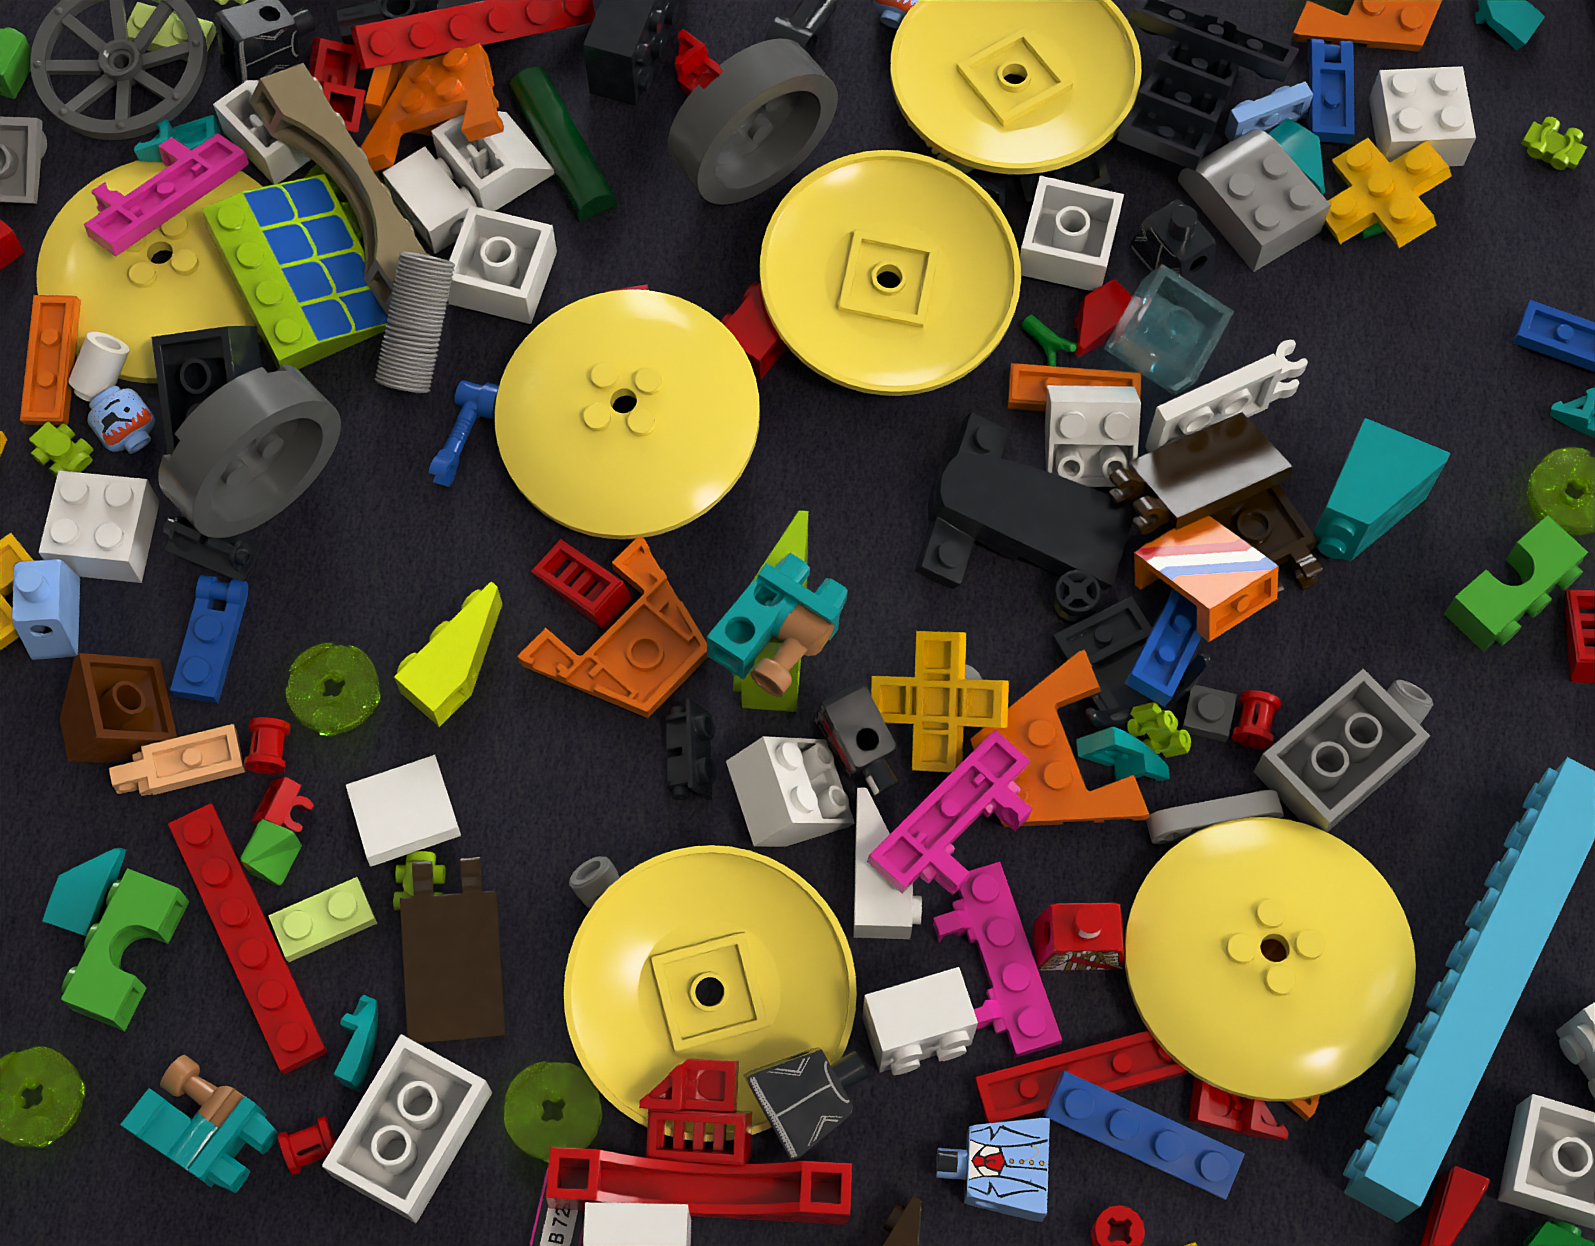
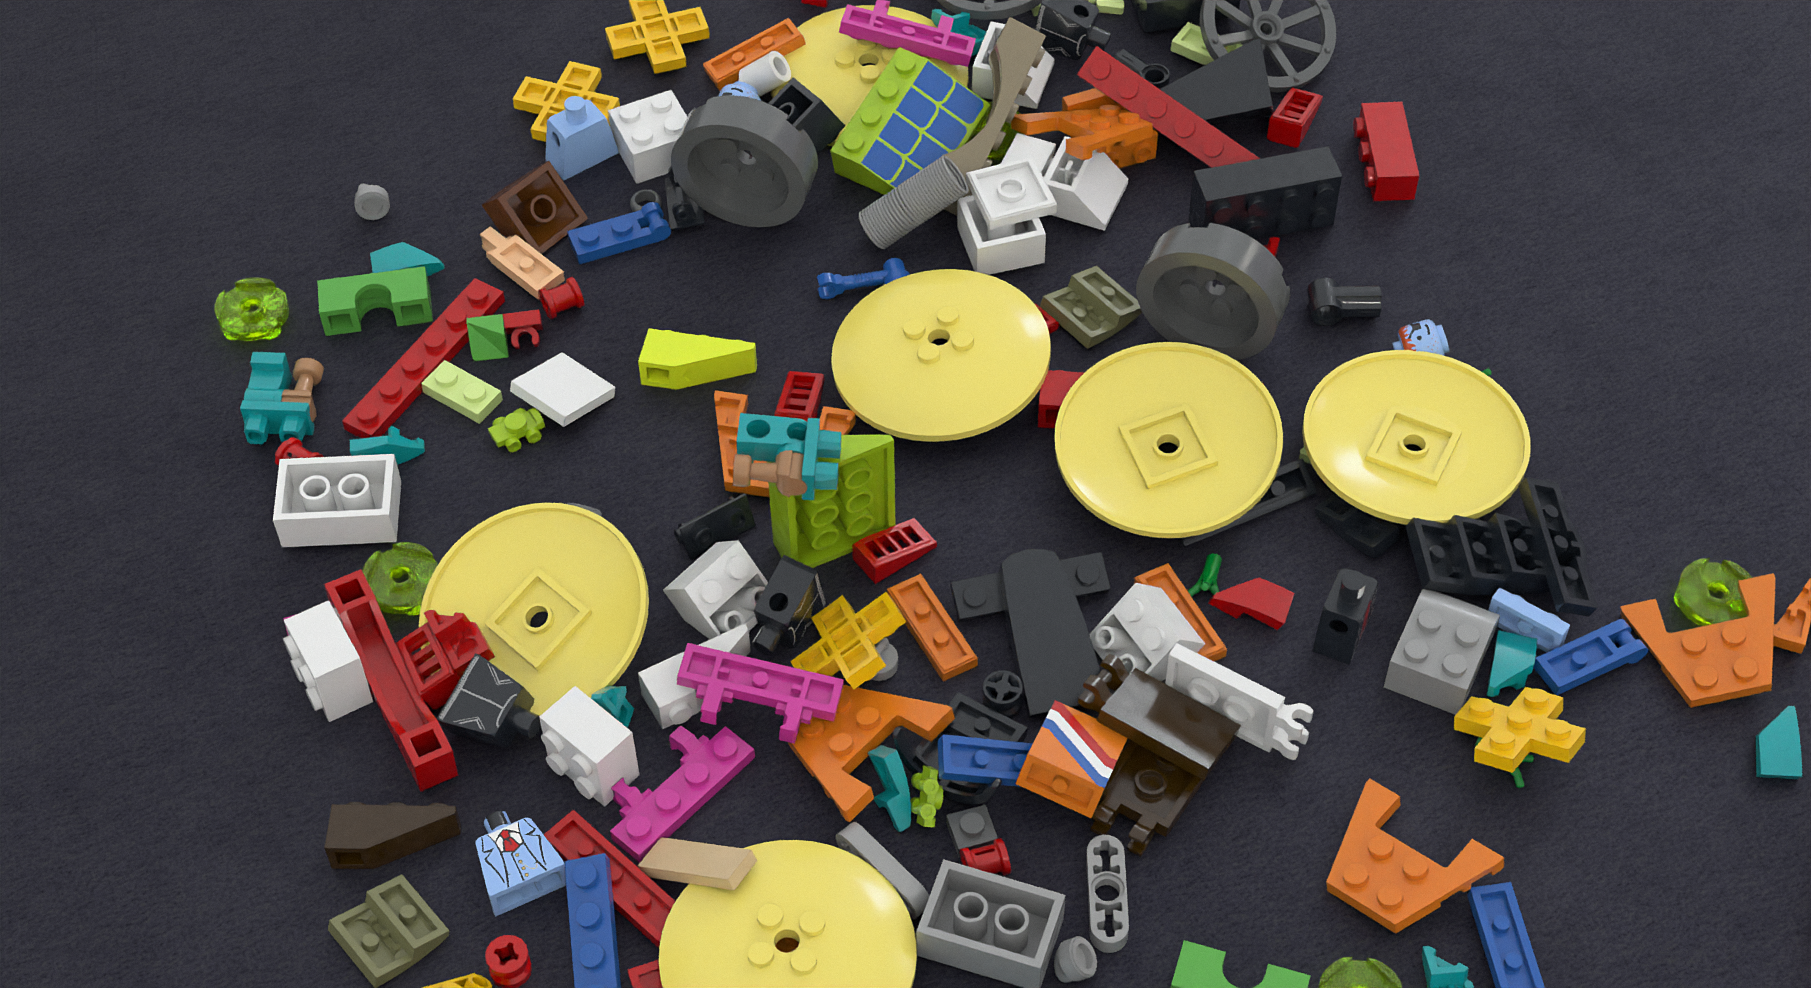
camera: 60 degrees right, 15 degrees down
lime piece [29,421,94,477] -> none
clear neon green plate [286,642,381,737] -> none
red brick [309,38,366,132] -> none
dark brown tile [400,857,506,1044] -> none
dark green brick [509,66,617,222] -> none
white brick [1020,176,1124,291] -> none
red torso [1033,903,1125,971] -> none
clear light blue brick [1104,264,1234,395] -> none
teal slope [1313,418,1450,562] -> none
white brick [1369,66,1476,166] -> none
lime piece [1521,117,1587,170] -> none
none -> teal slope [591,686,634,728]
none -> dark grey piece [630,189,662,212]
none -> tan tile [638,837,757,890]
none -> red slope [852,518,937,584]
none -> orange tile [887,574,978,682]
none -> white tile [966,156,1057,230]
none -> olive slope [1040,266,1142,349]
none -> light grey beam [1086,835,1129,953]
none -> orange wing [1326,778,1504,933]

